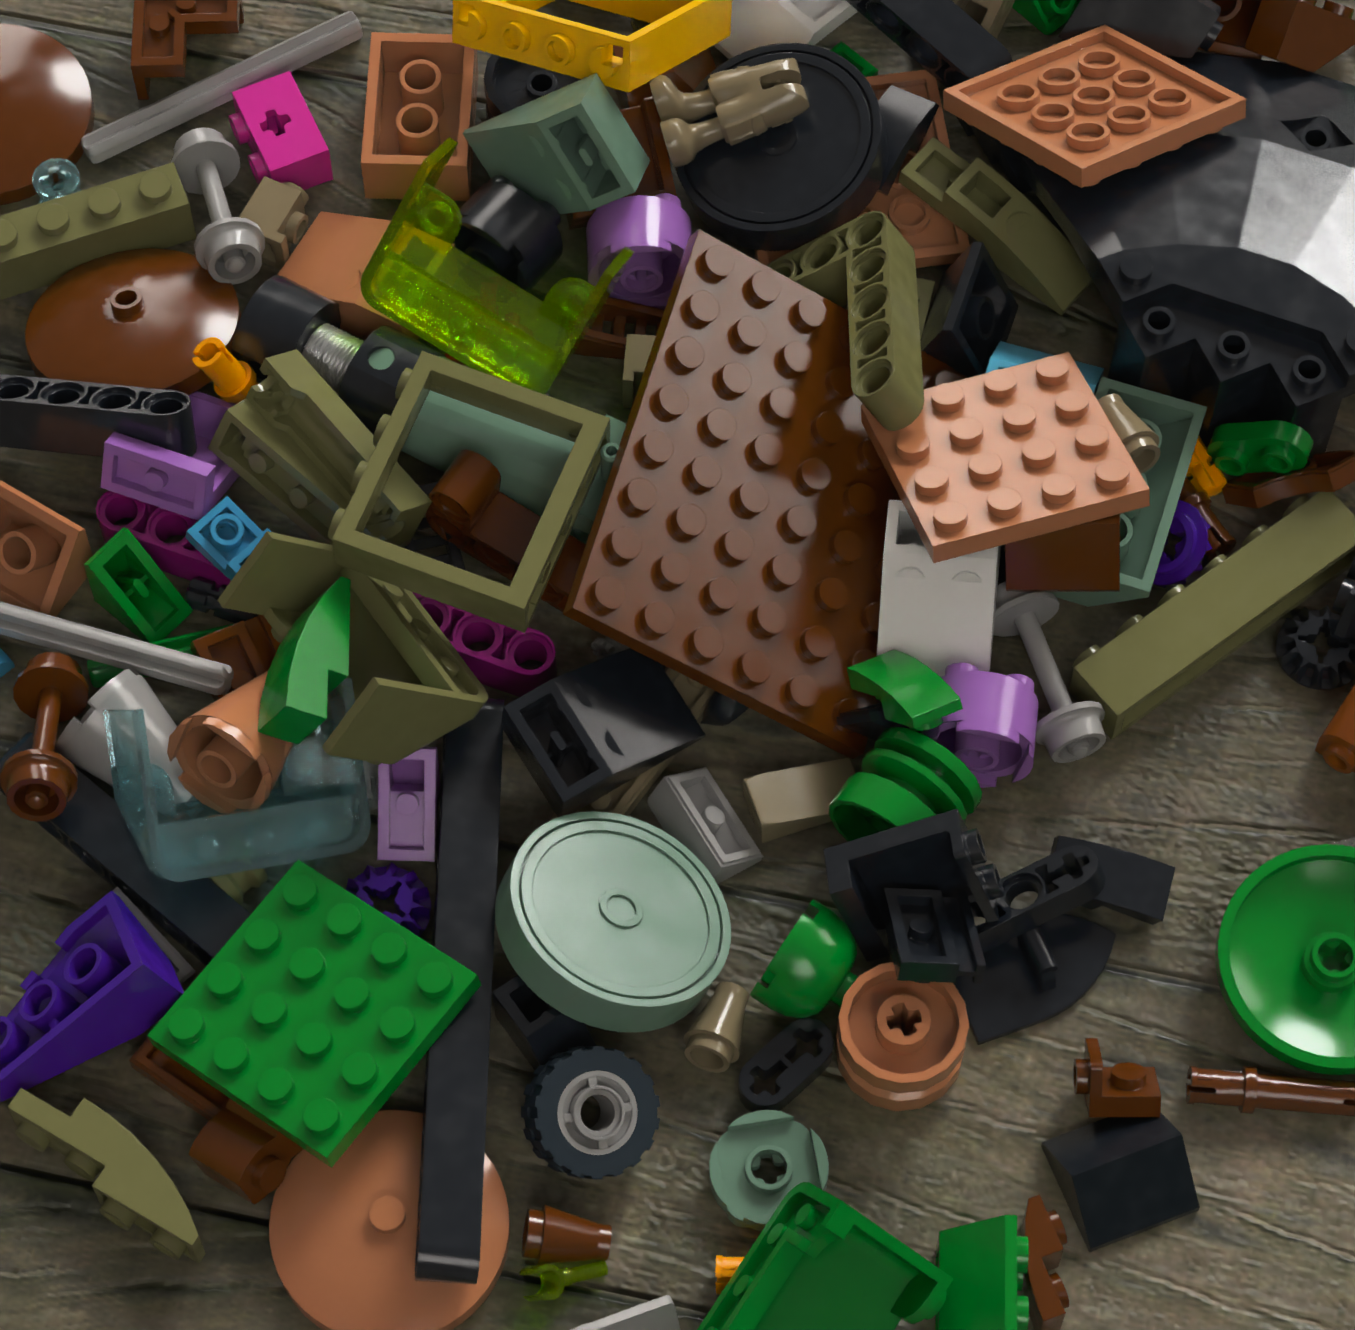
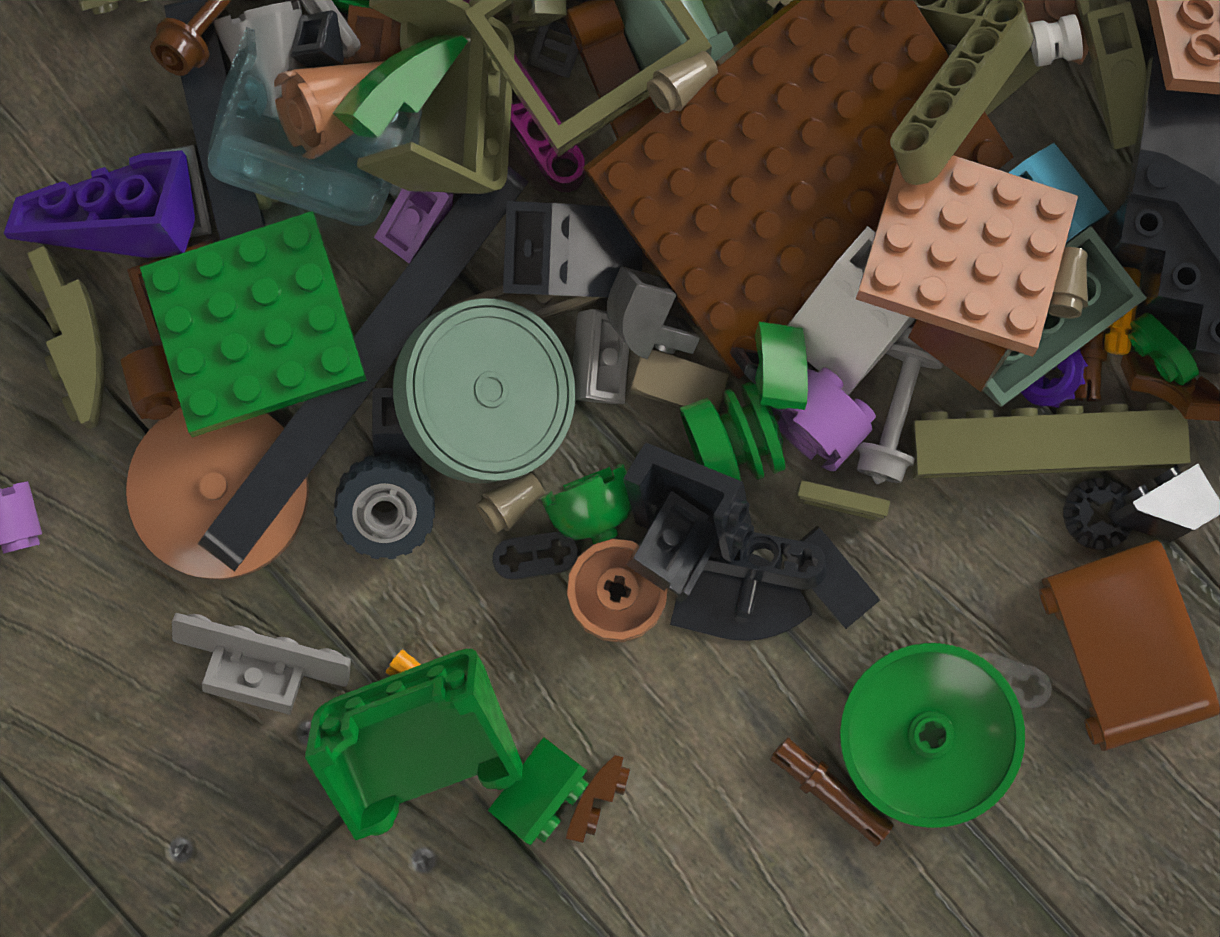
camera: 35 degrees right, 20 degrees up
dark purple gear [345,862,431,937] -> none
clear neon green hand [519,1261,608,1301] -> none
reddish brown cone [522,1205,612,1265] -> none
sand green plate [709,1110,829,1231] -> none
black slope [920,242,1019,377] -> none
black slope [1041,1113,1200,1252] -> none
reddish brown bracket [1073,1038,1161,1117] -> none
none -> black slope [291,10,344,68]
none -> flat silver brick [607,266,700,360]
none -> dark tan cone [647,51,718,113]
none -> olive tile [795,480,890,522]
none -> white wheel [1029,14,1083,67]

